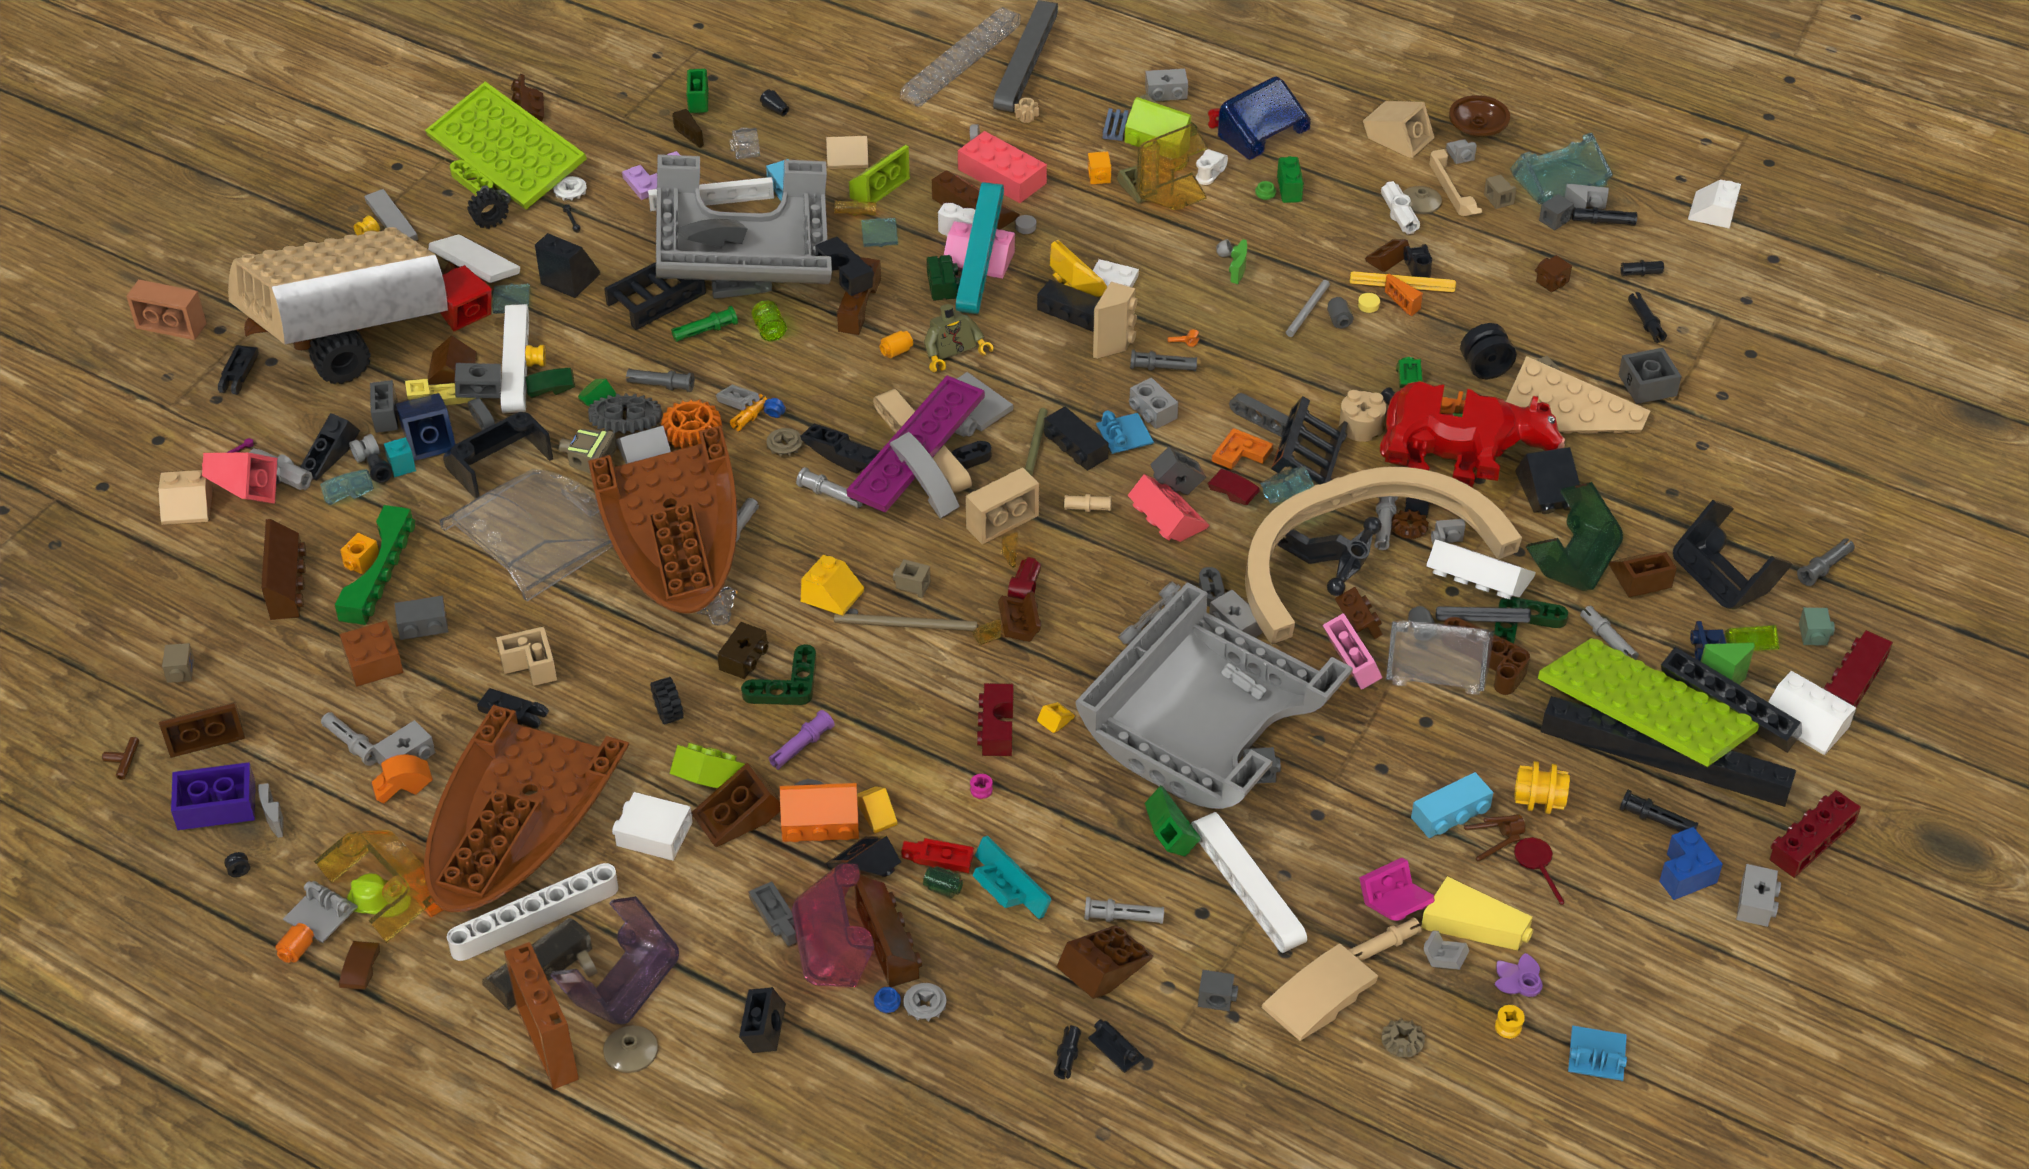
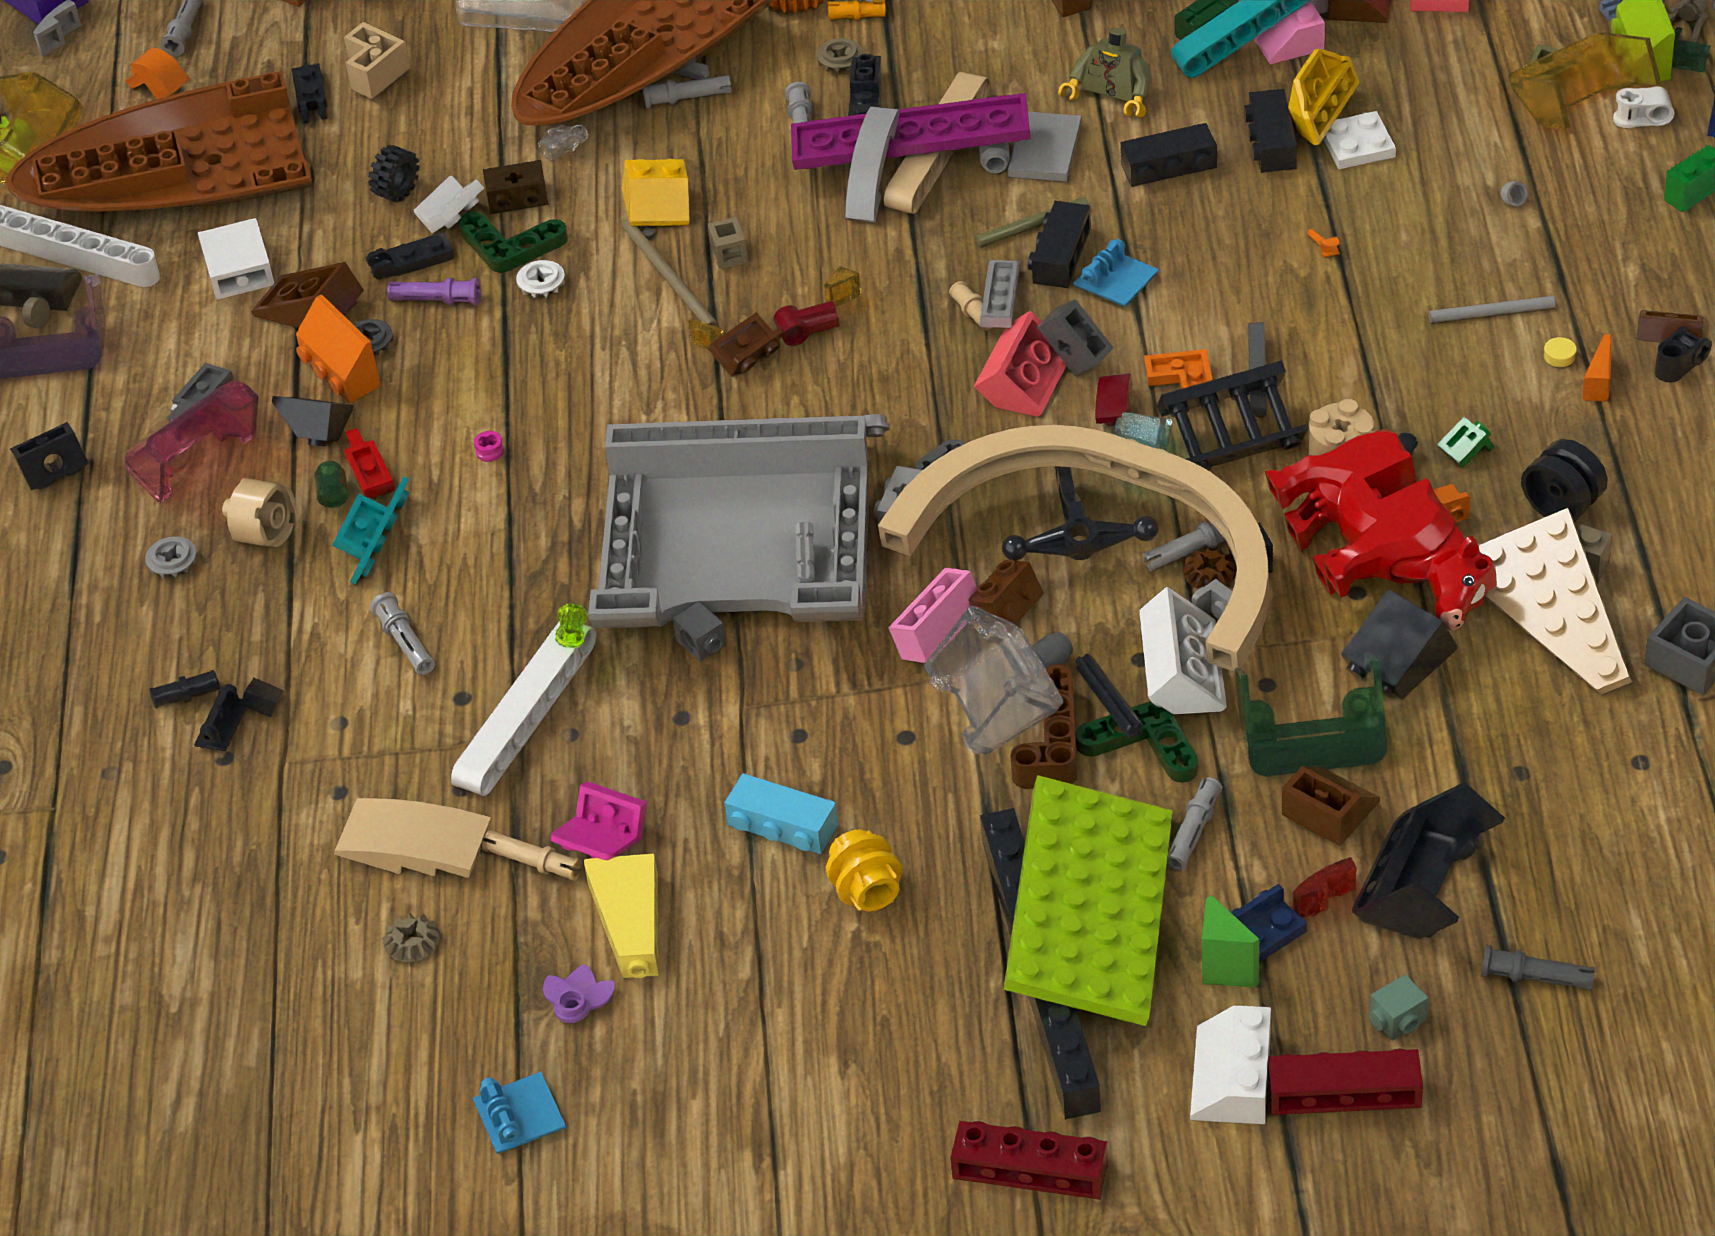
camera: 60 degrees right, 0 degrees up
light grey brick [373,720,435,765] -> none
lime slope [669,743,745,788] -> none
blue plate [764,398,786,418] -> none
reddish brown slope [854,875,922,987] -> none
yellow slope [857,786,898,834] -> none
blue plate [874,987,901,1013] -> none
light orange brick [879,331,913,359] -> none
black beam [952,441,992,469] -> none
tan brick [966,467,1039,545] -> none
dark red arch [977,683,1014,756] -> none
light grey tile [1016,215,1036,234] -> none
reddish brown slope [1056,925,1153,999] -> none
light orange brick [1088,151,1111,184] -> none
tan slope [1093,282,1138,359] -> none
light grey brick [1129,378,1178,429] -> none
dark grey pin [1130,349,1197,371] -> none
green slope [1145,785,1201,857] -> none
dark grey brick [1198,970,1238,1012] -> none
bright green slope [1229,239,1247,284] -> none
bright green plate [1255,181,1276,200] -> none
dark grey brick [1327,297,1354,329] -> none
yellow axle [1350,271,1456,293] -> none
light grey bracket [1424,930,1470,970] -> none
reddish brown plant [1464,814,1525,861] -> none
yellow wheel [1495,1005,1525,1039] -> none
dark red piece [1514,837,1564,905] -> none
black pin [1619,789,1699,832] -> none
blue brick [1659,827,1723,900] -> none
black brick [1661,647,1802,753] -> none
clear neon green slope [1725,625,1779,651] -> none
light grey brick [1736,864,1781,927] -> none
none -> tan brick [222,478,296,547]
none -> black slope [240,677,284,717]
none -> black hinge [366,232,455,280]
none -> white bracket [414,176,484,233]
none -> white gear [516,260,565,298]
none -> clear neon green bush [555,604,588,648]
none -> light grey tile [980,260,1020,328]
none -> black brick [1120,123,1217,187]
none -> clear red slope [1292,857,1357,918]

